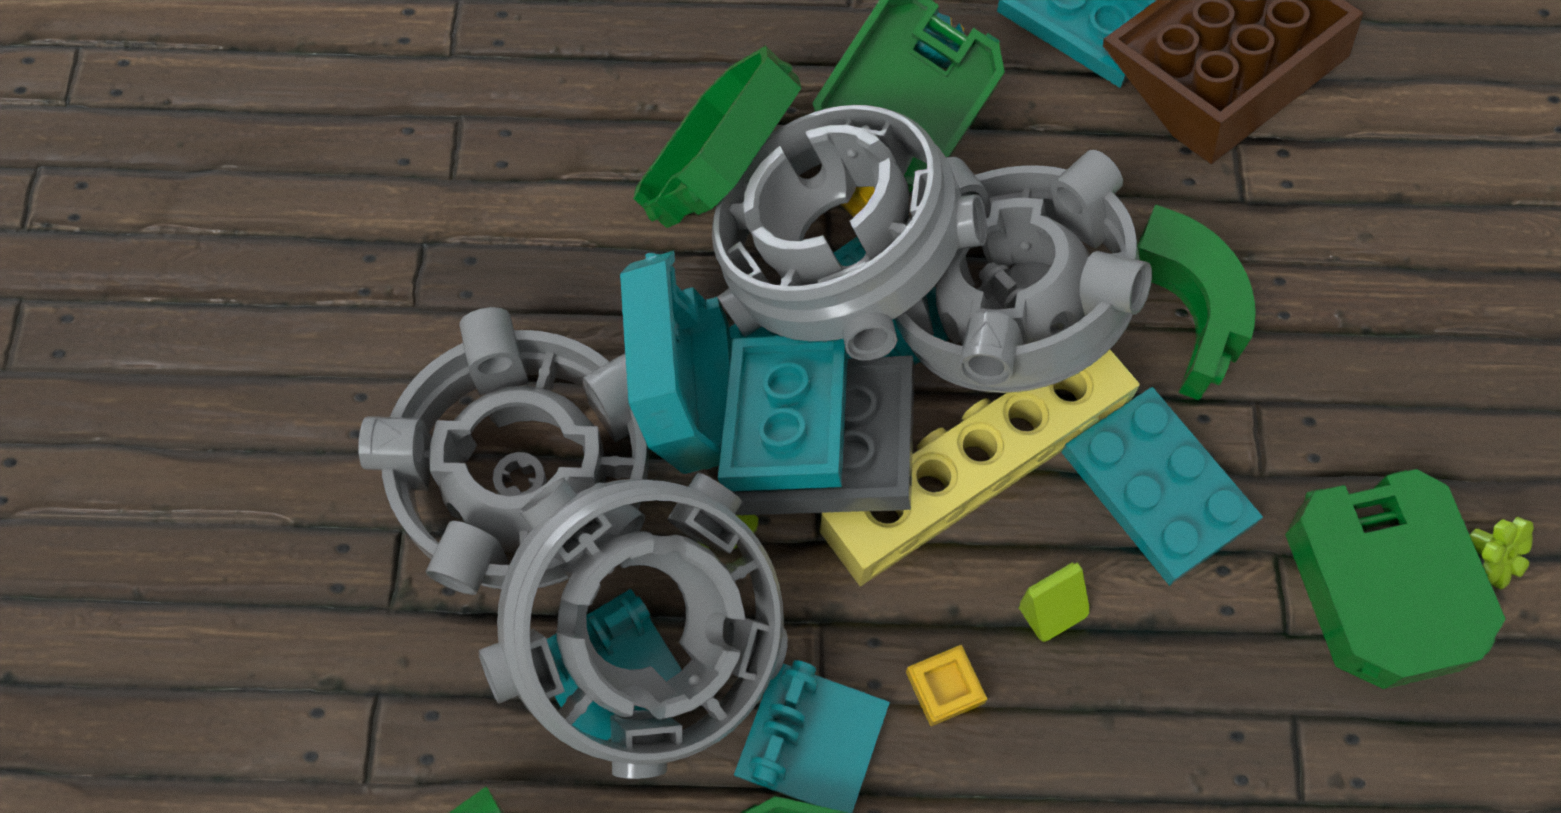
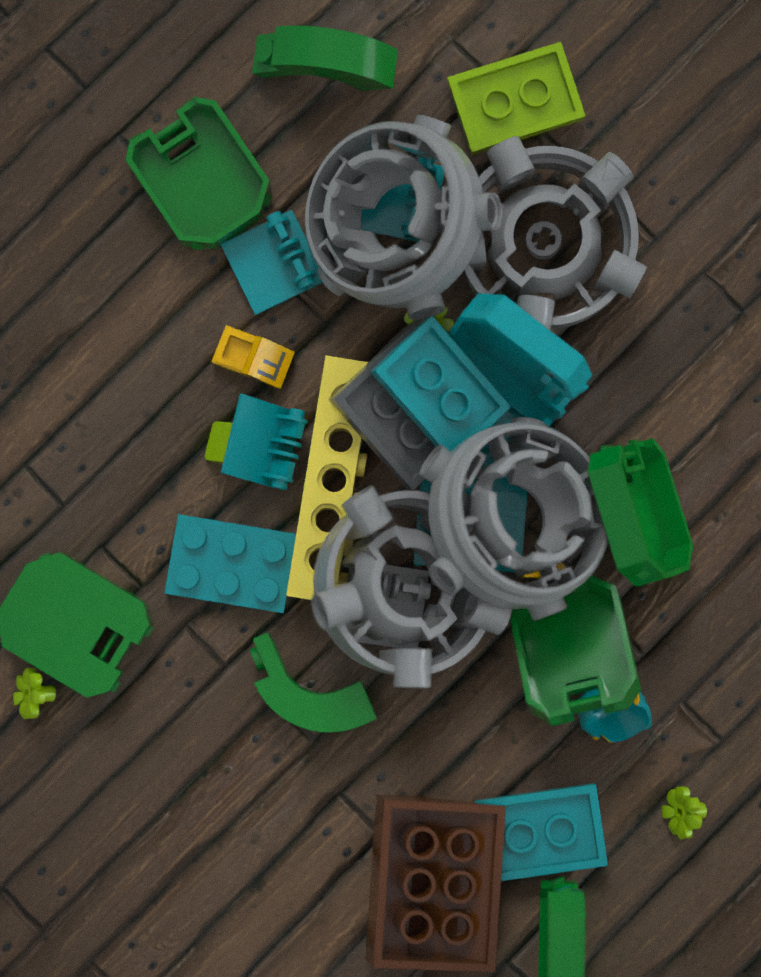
camera: 135 degrees right, 20 degrees up
none -> teal hinge [221,394,308,491]
none -> yellow tile [242,336,295,389]
none -> lime plate [447,42,586,156]

